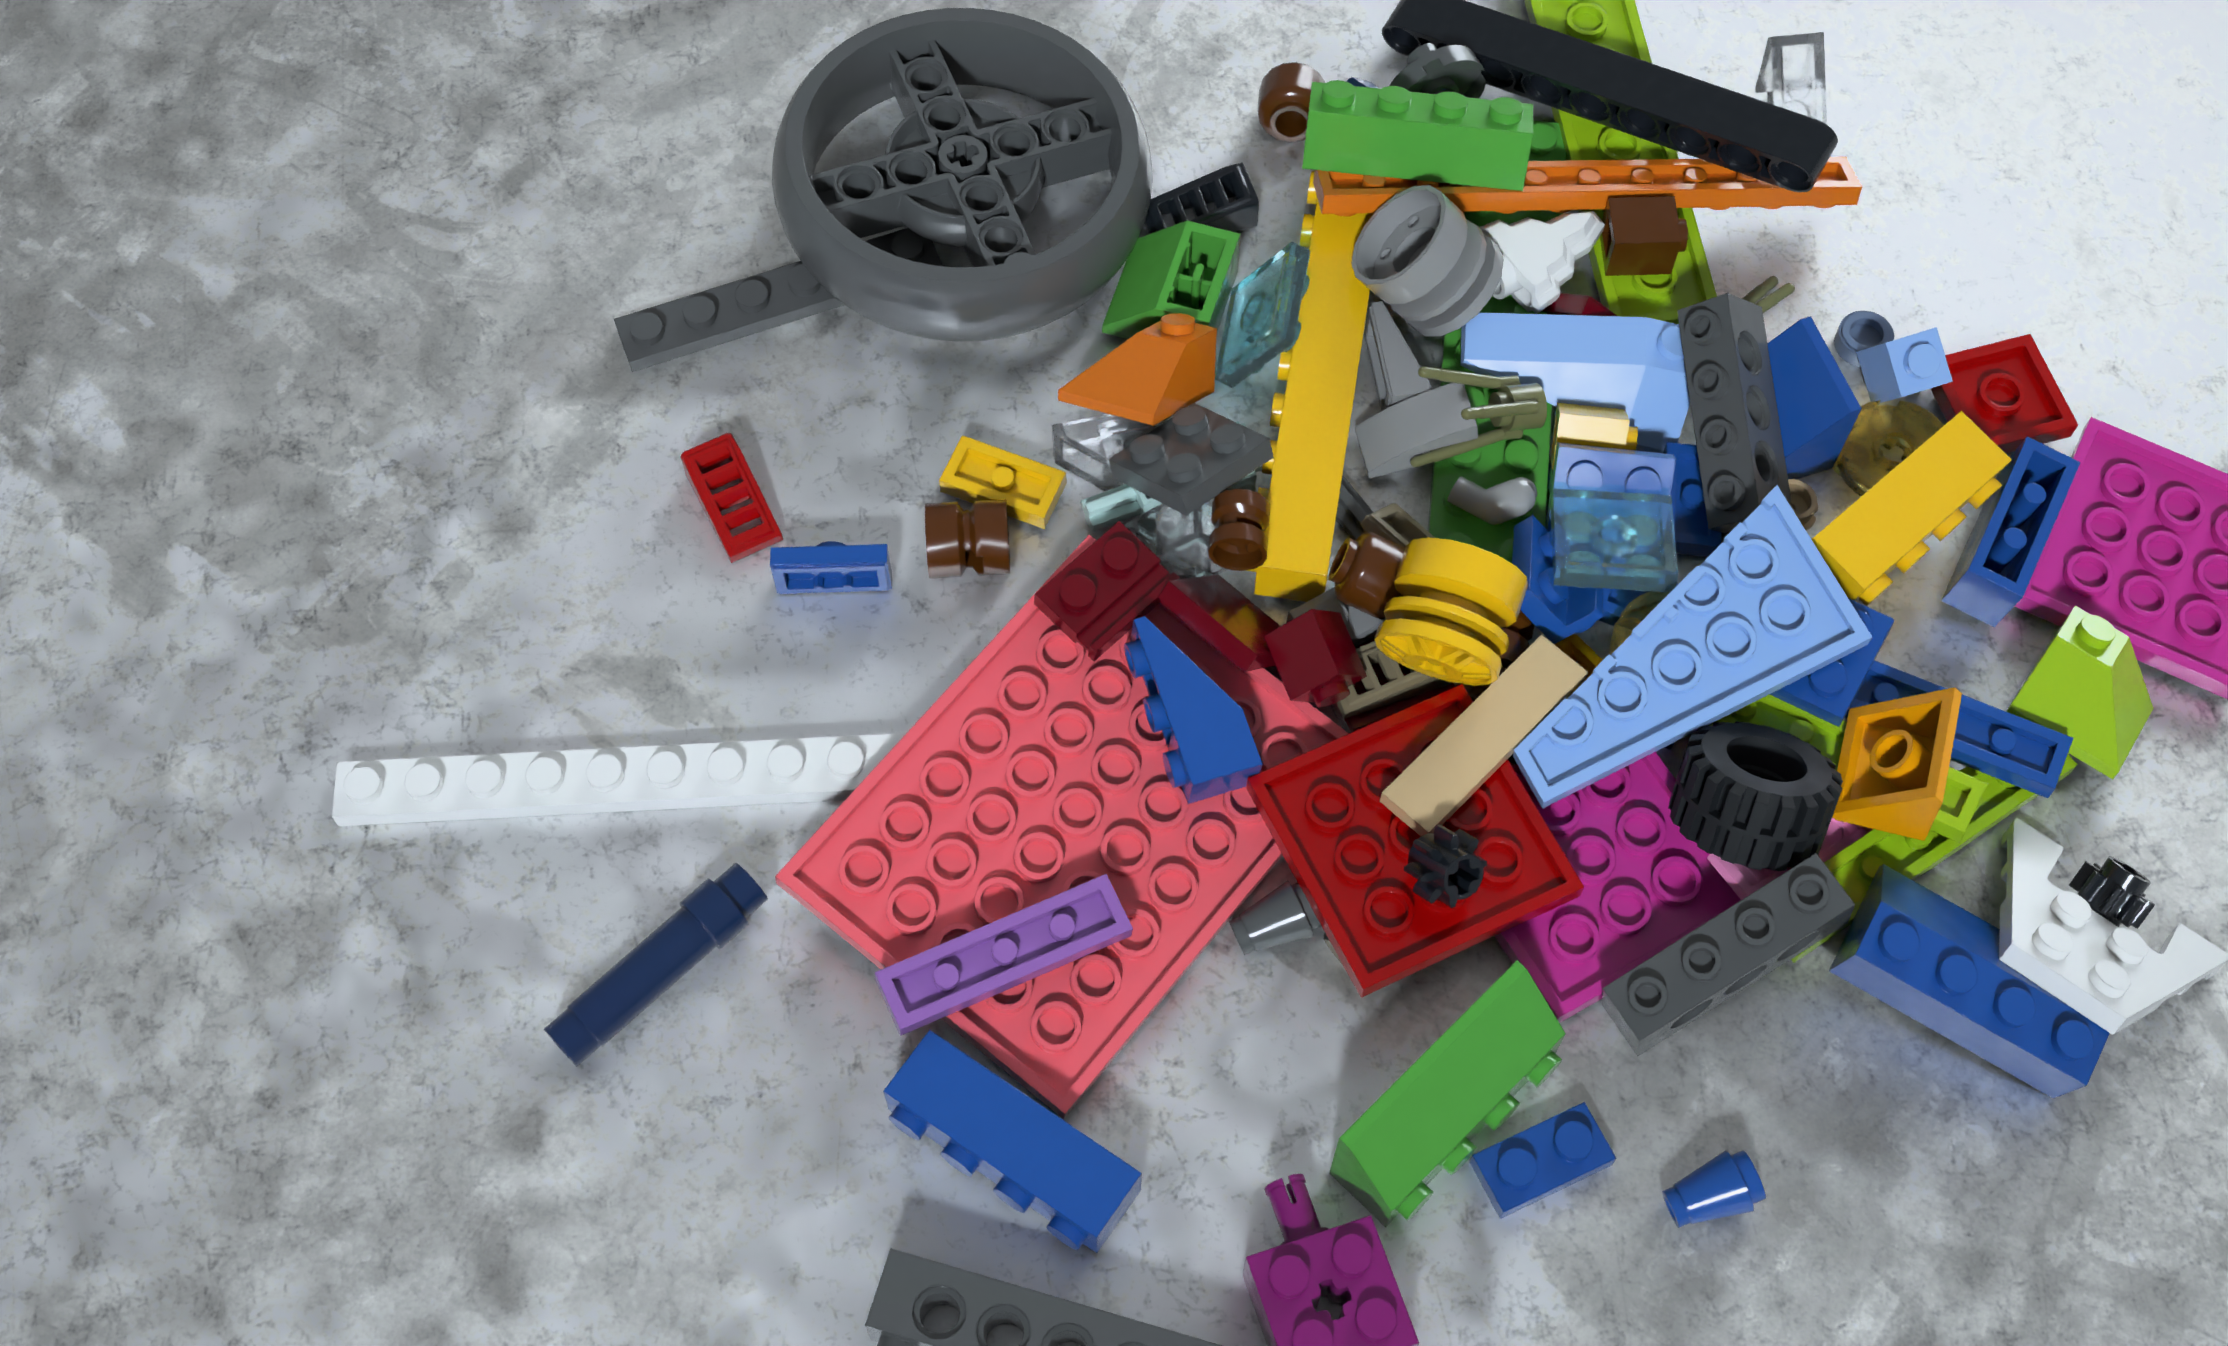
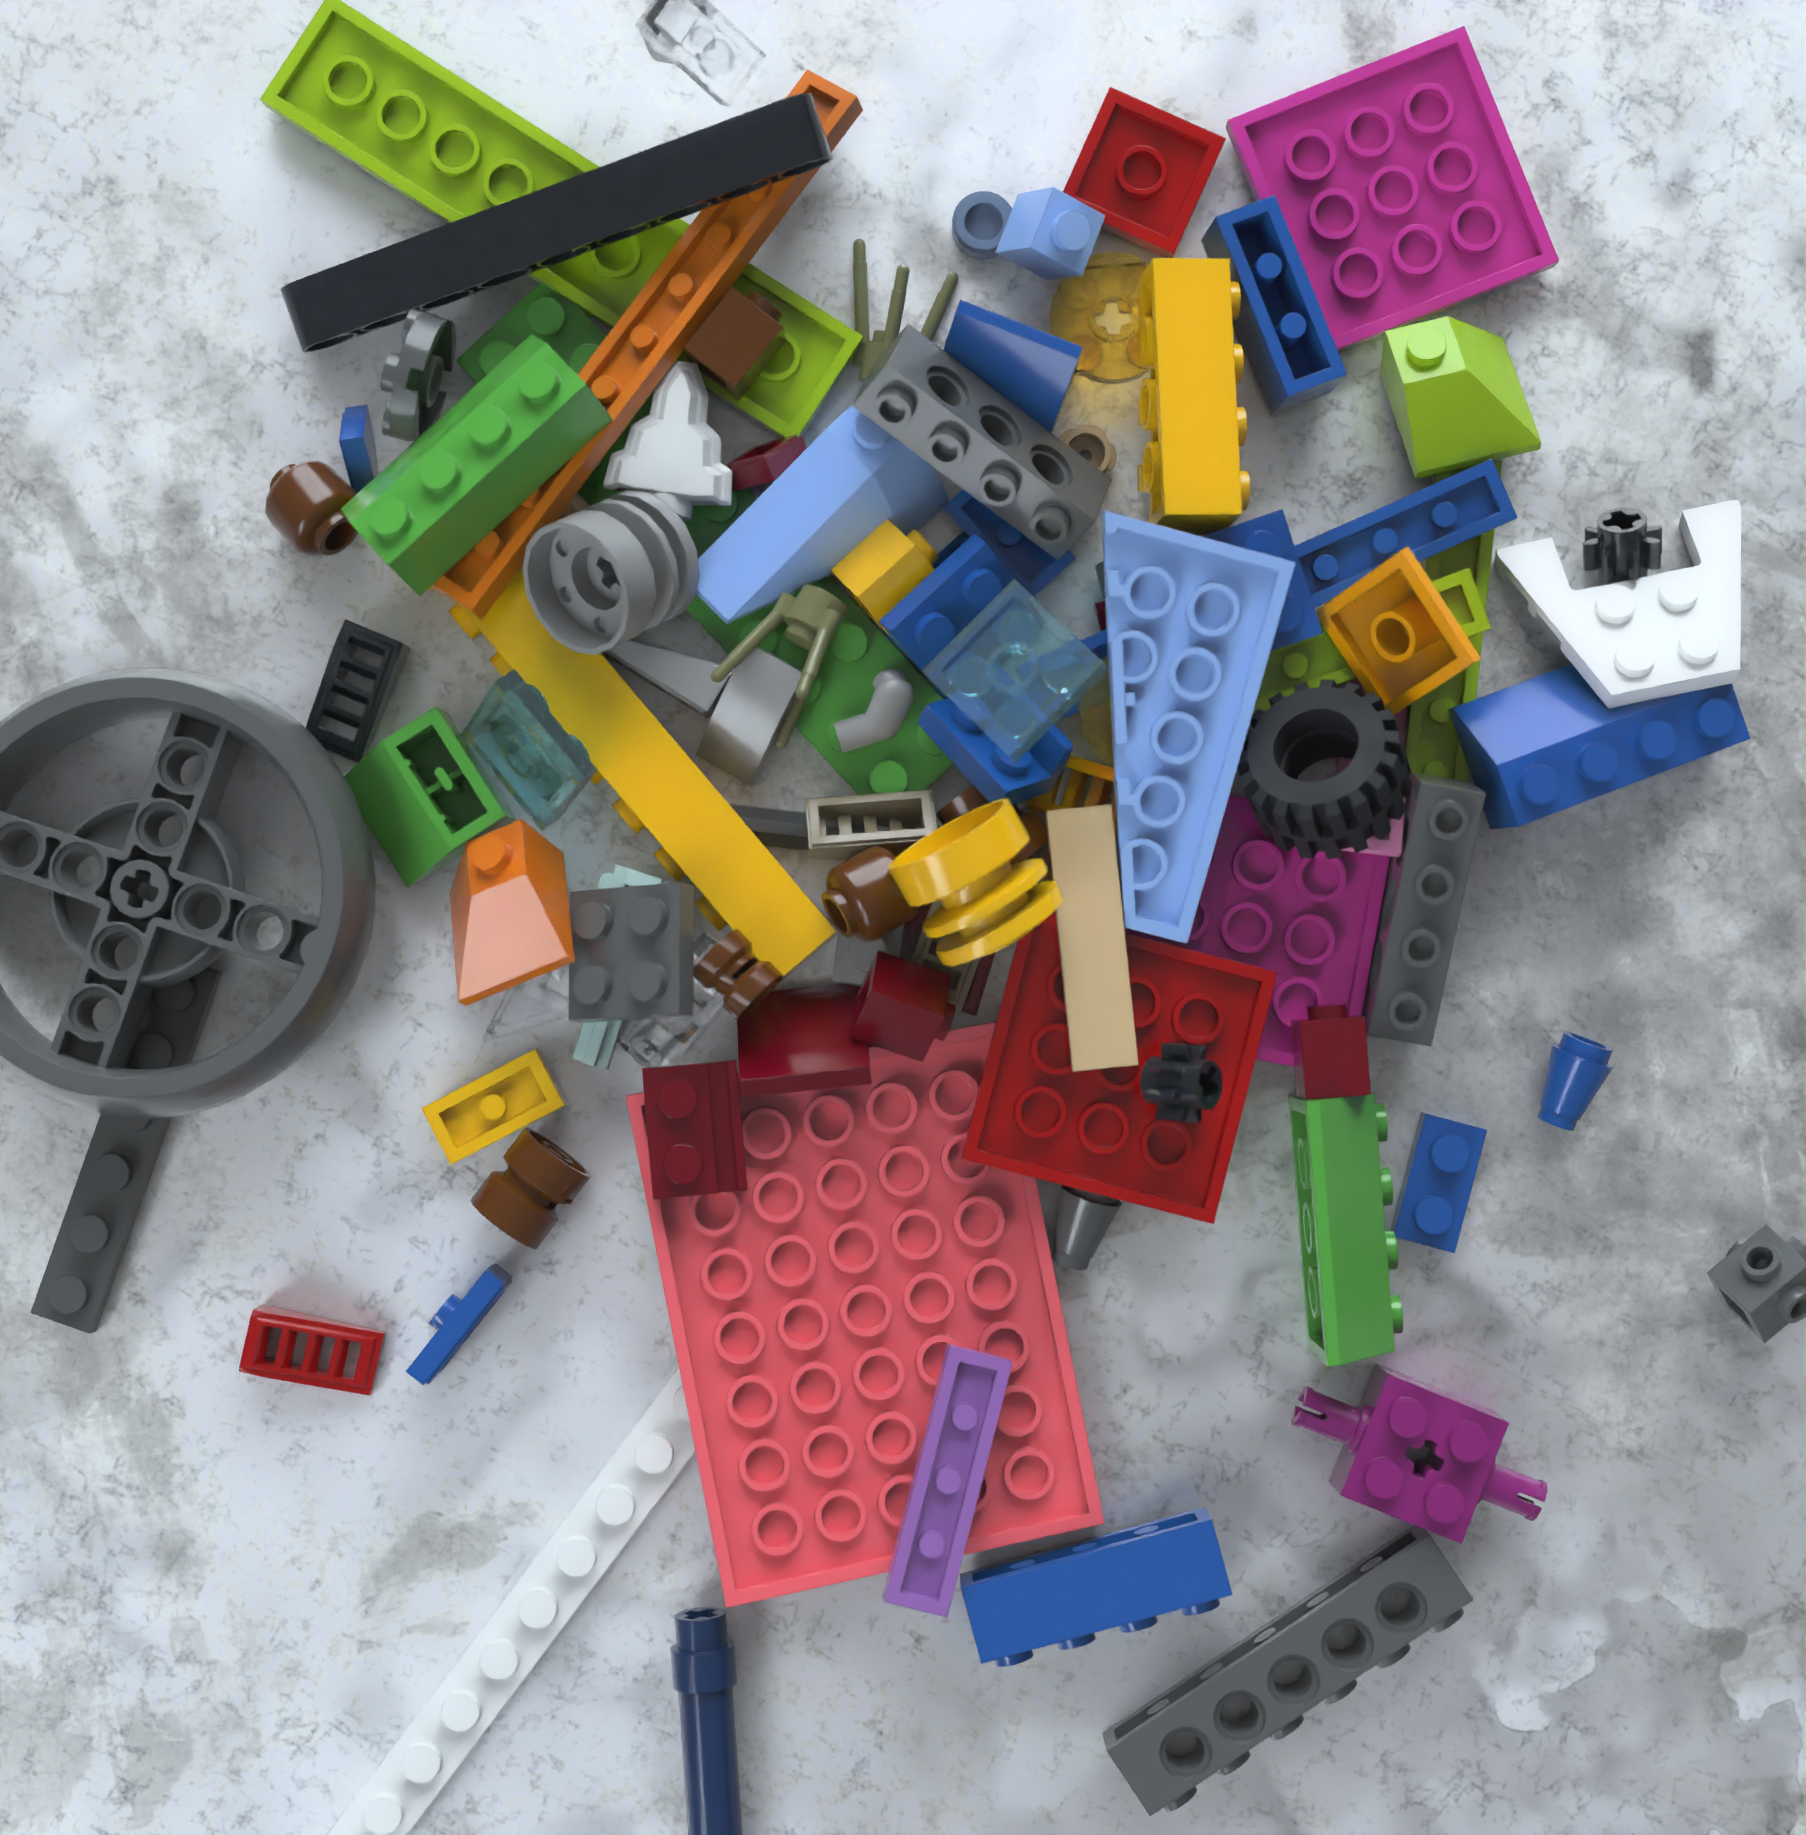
camera: 50 degrees left, 25 degrees up
blue slope [1124,616,1263,804] -> none
none -> dark red brick [1291,1004,1371,1100]

